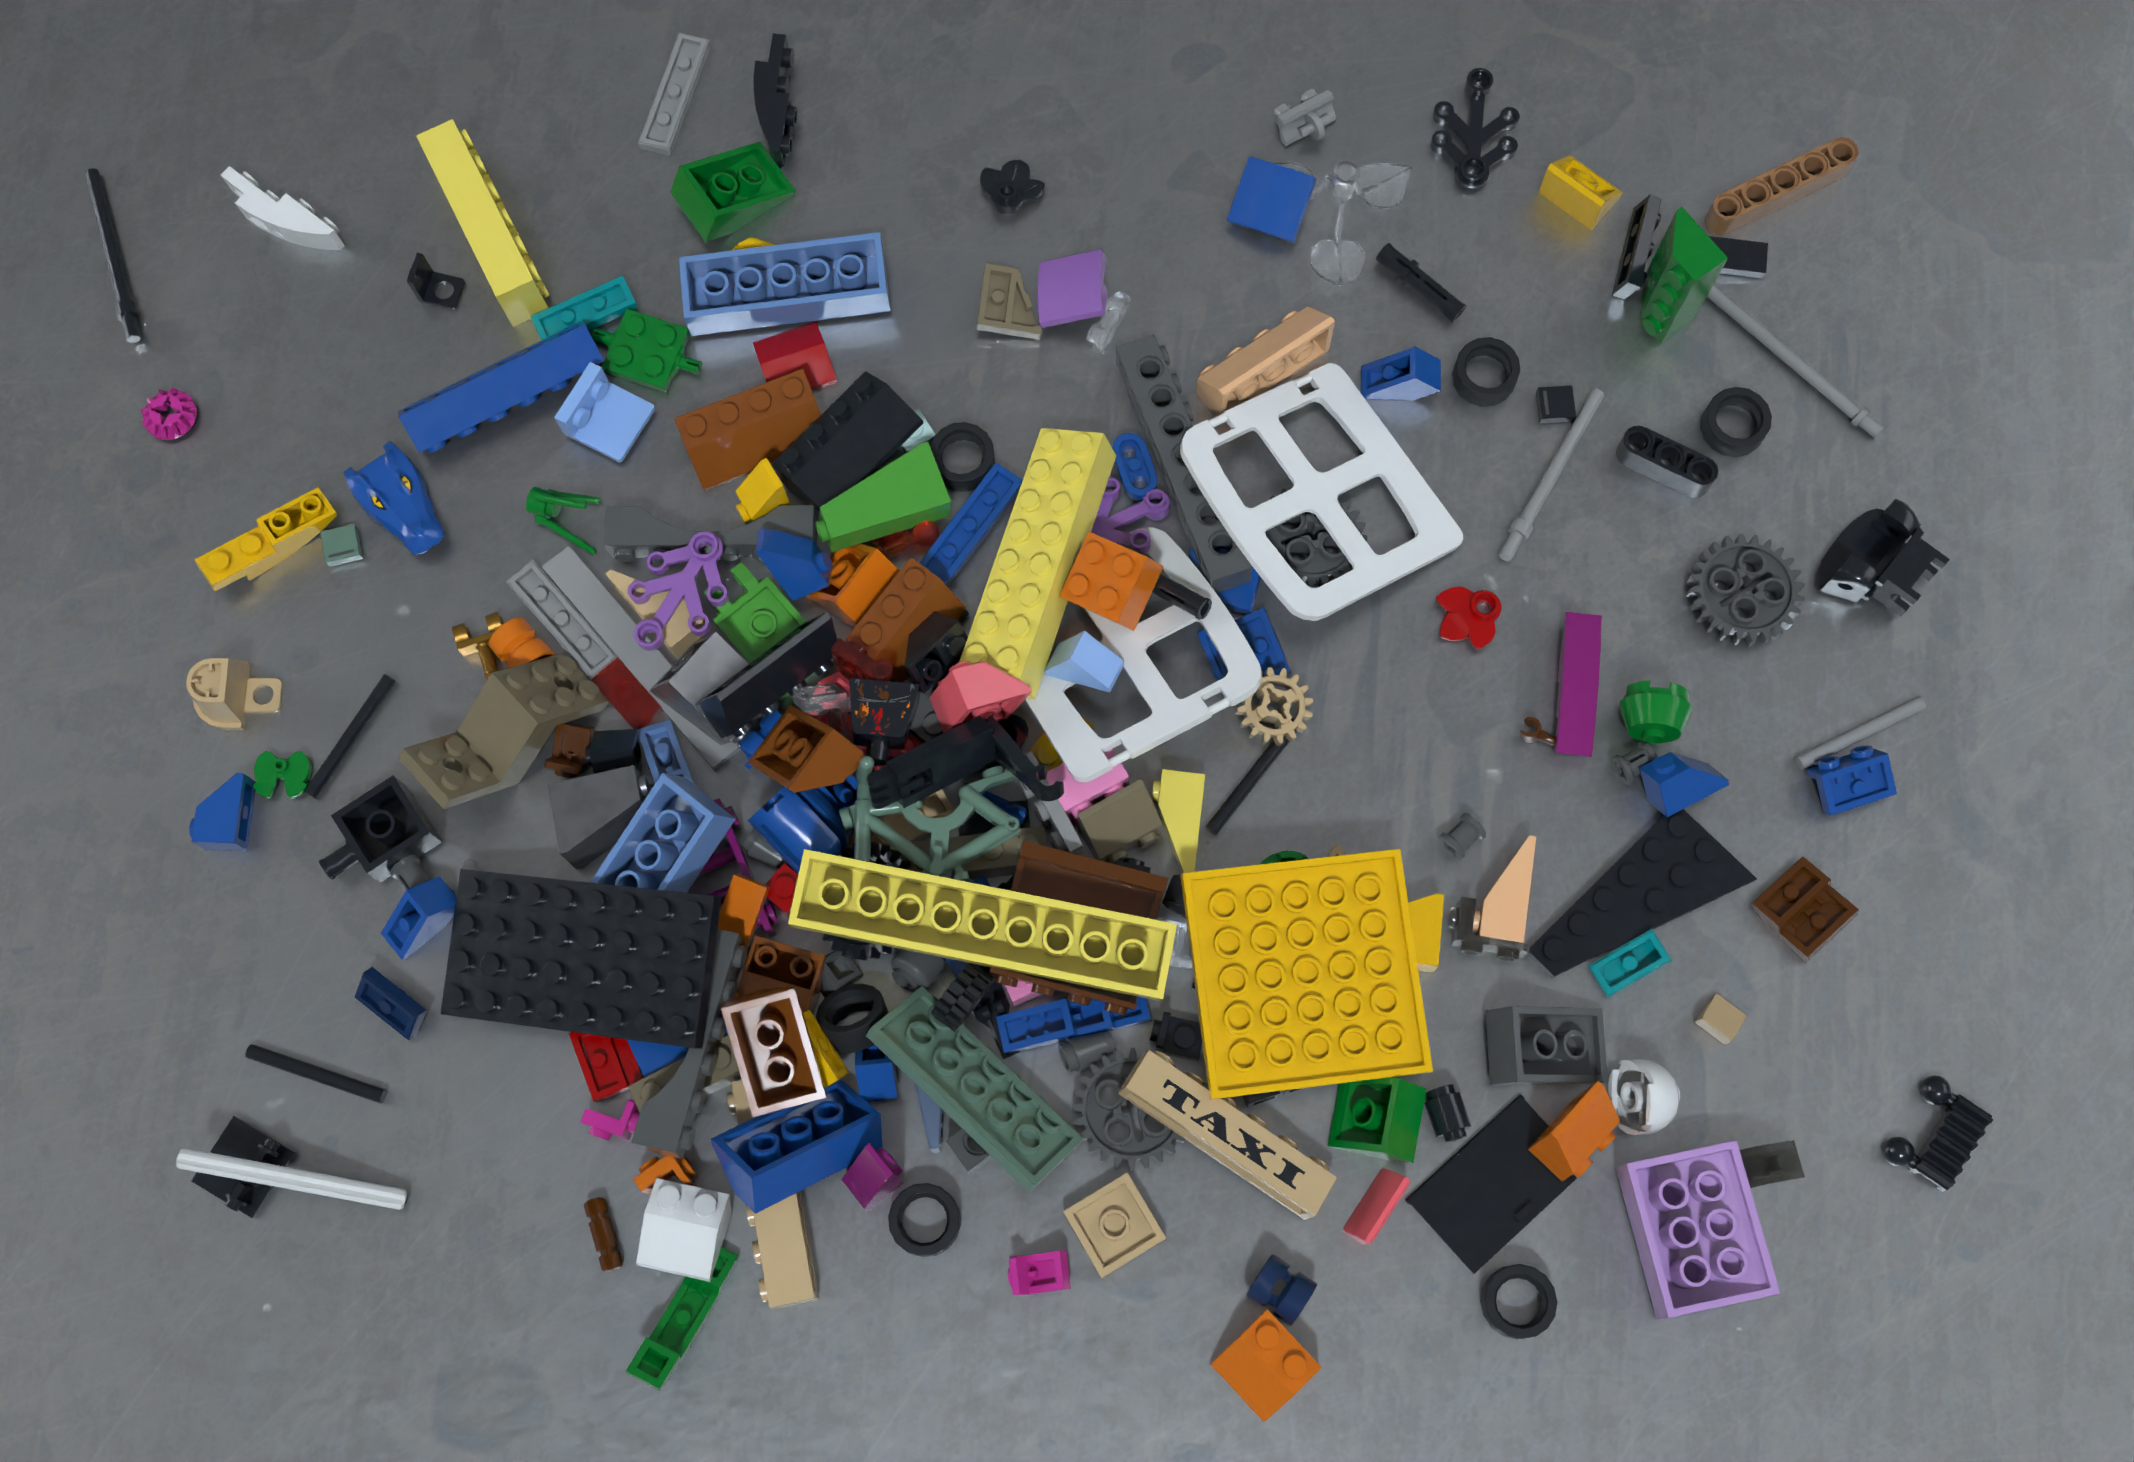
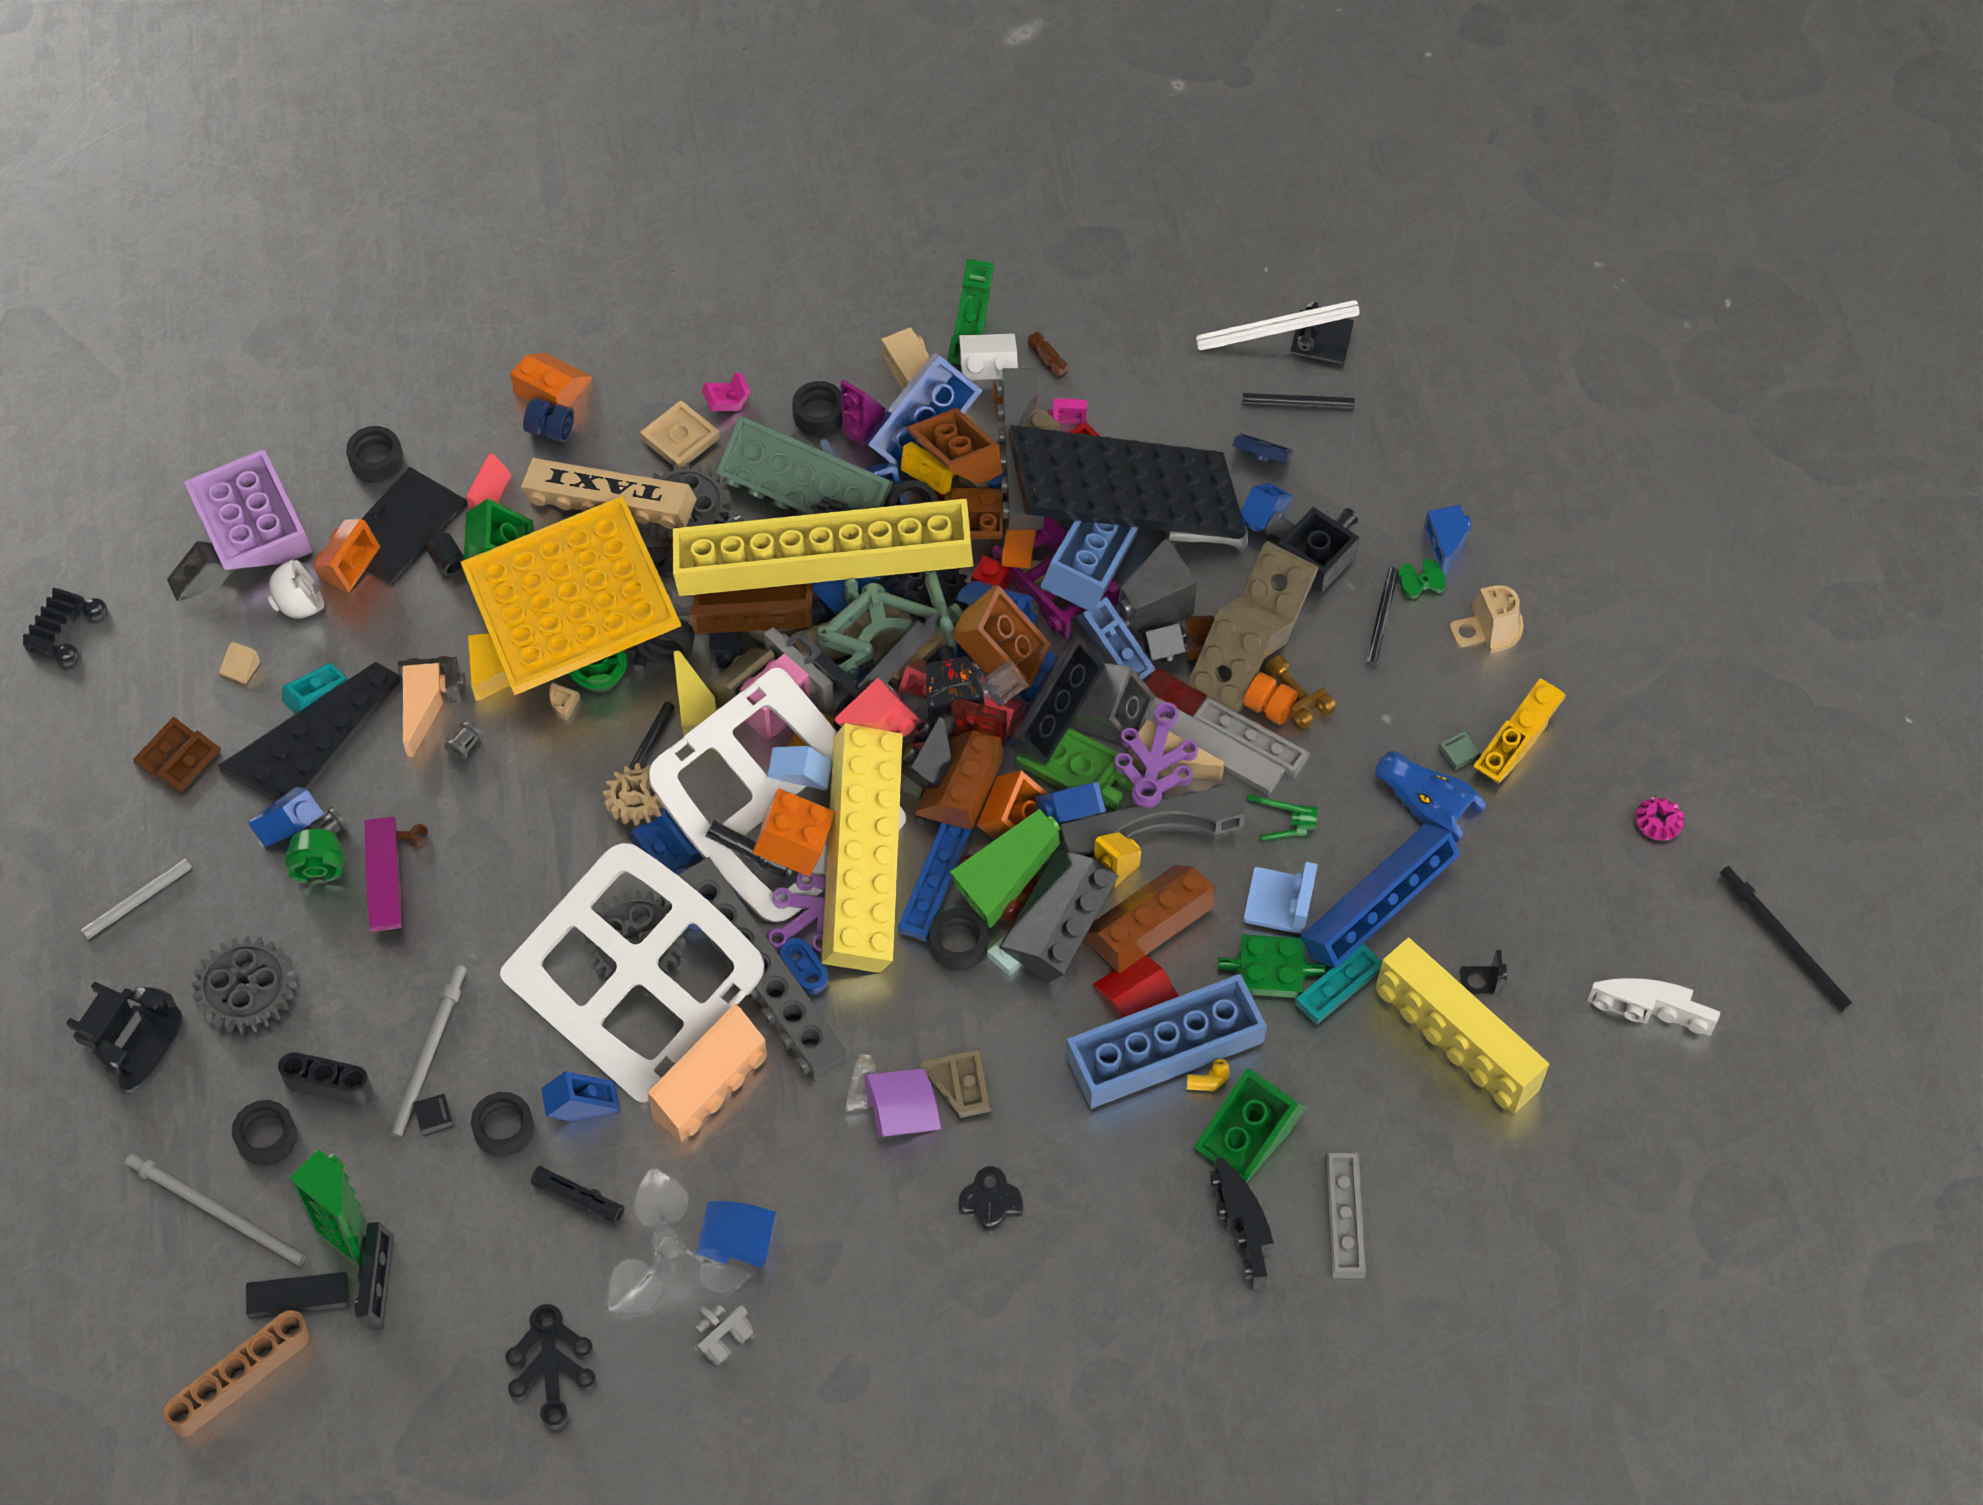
camera: 160 degrees right, 15 degrees down
red plate [1436,586,1502,650] -> none
dark grey slope [1485,1006,1608,1085] -> none
yellow slope [1538,155,1623,231] -> none
blue bracket [1806,745,1897,816] -> none

